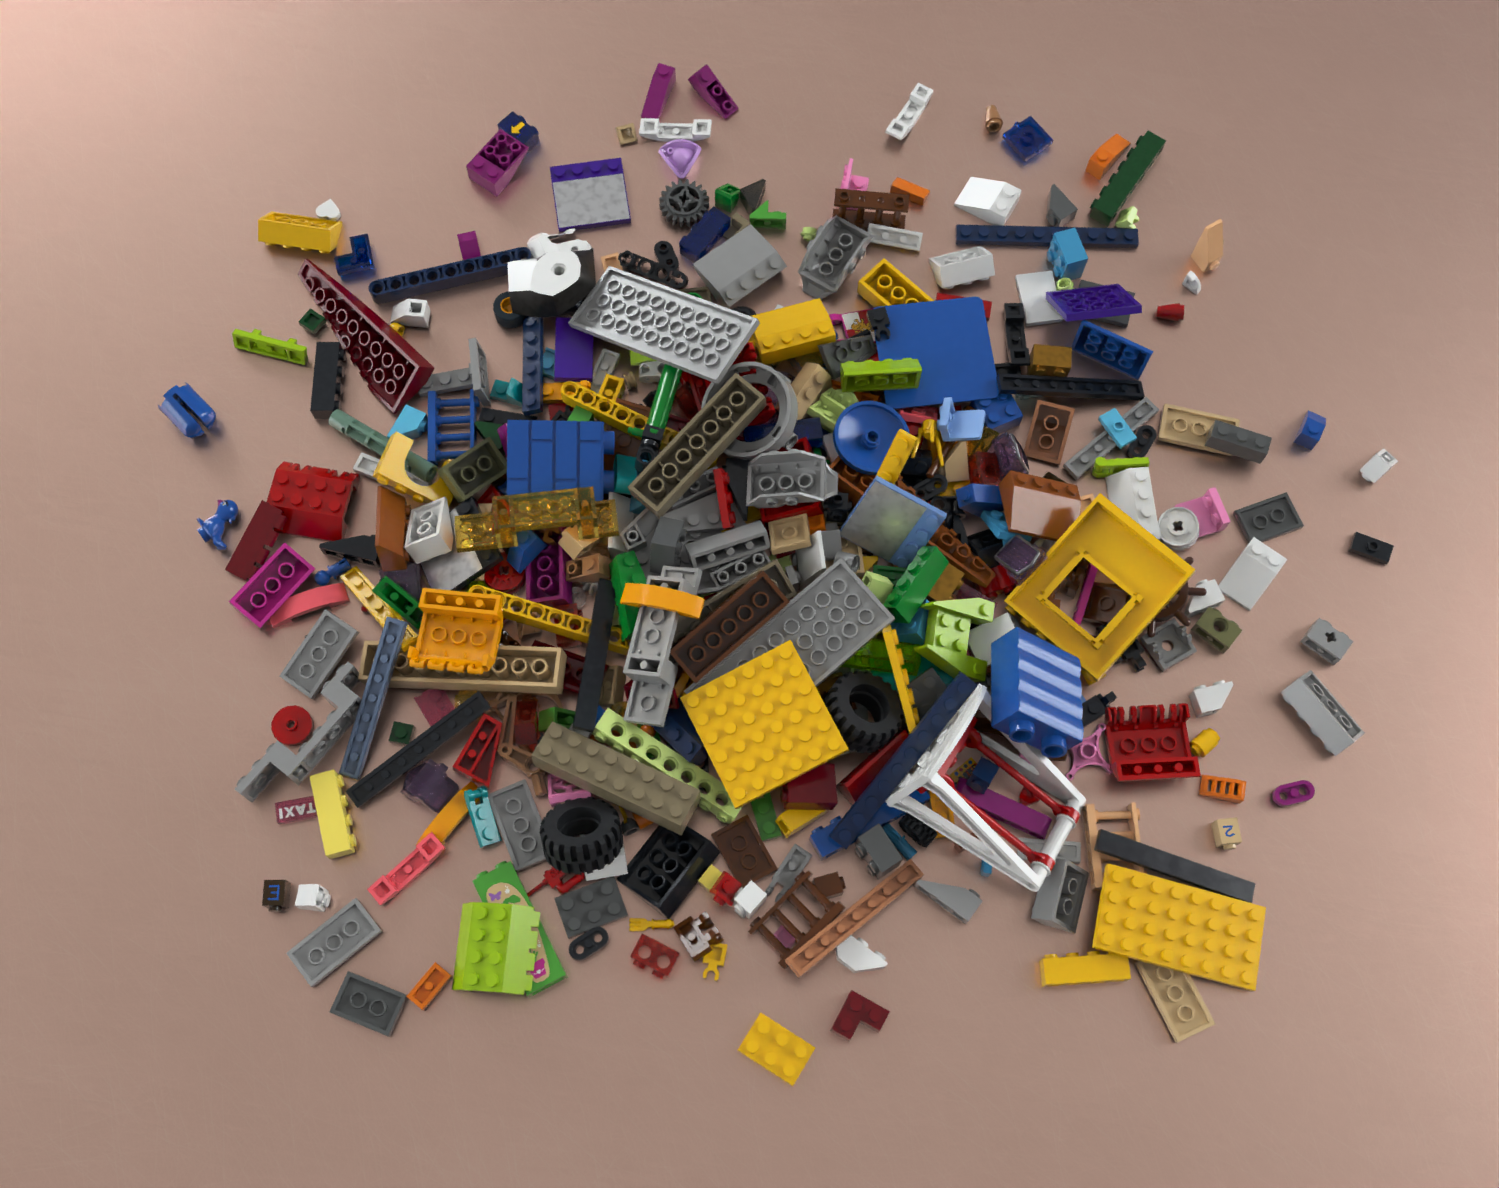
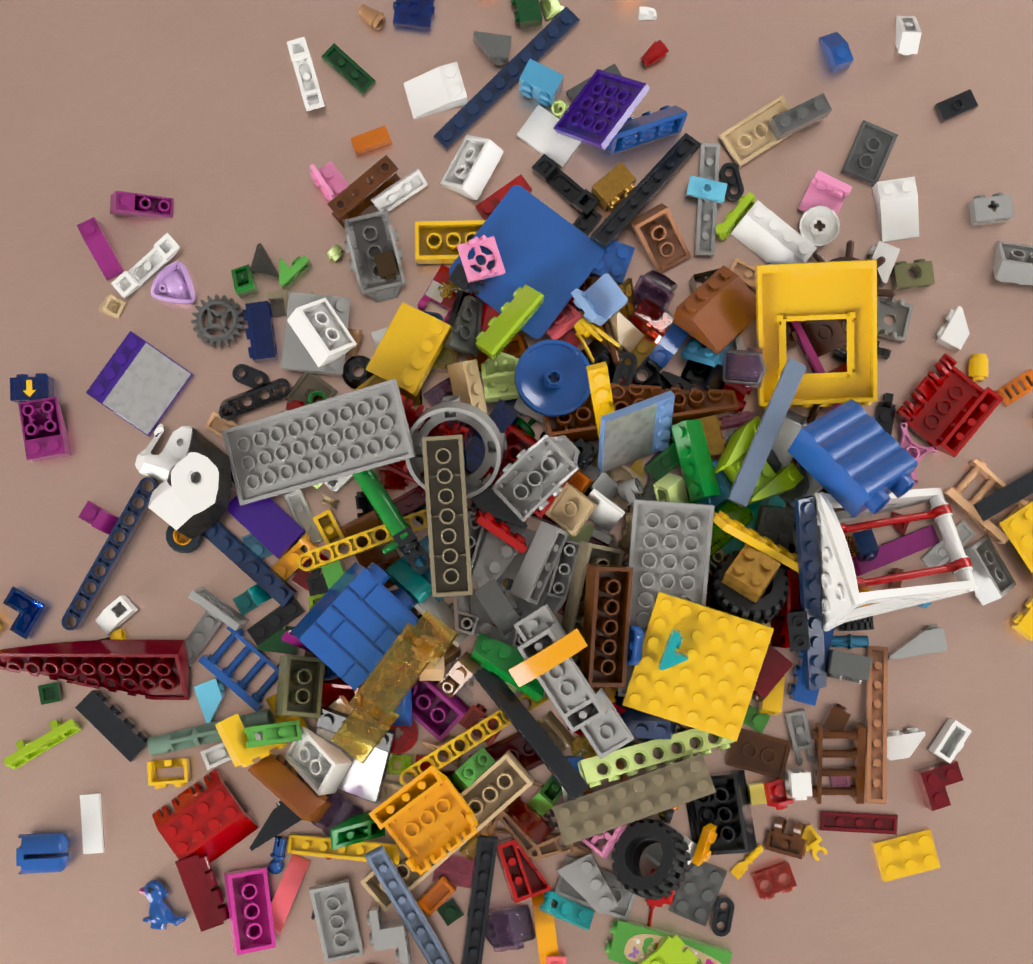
camera: 50 degrees left, 15 degrees up
none -> white tile [80,793,105,854]
none -> yellow window [147,757,191,789]
none -> bright green plate [244,720,302,748]
none -> white slope [287,297,357,367]
none -> dark green tile [321,43,376,95]
none -> medium nougat cone [346,328,363,356]
none -> dark brown brick [373,250,399,282]
none -> orange tile [416,875,457,917]
none -> bright green brick [449,746,495,791]
none -> bright pink piece [457,235,506,283]
none -> light grey wing [556,852,618,914]
none -> blue plate [627,626,645,665]
none -> teal slope [658,628,689,670]
none -> light orange plate [691,823,717,866]
none -> pearl gold brick [722,543,781,603]
none -> sand blue tile [727,358,807,507]
none -> black tile [766,449,782,473]
none -> black hinge [787,609,810,652]
none -> dark red tile [819,810,898,835]
none -> white brick [928,718,972,764]

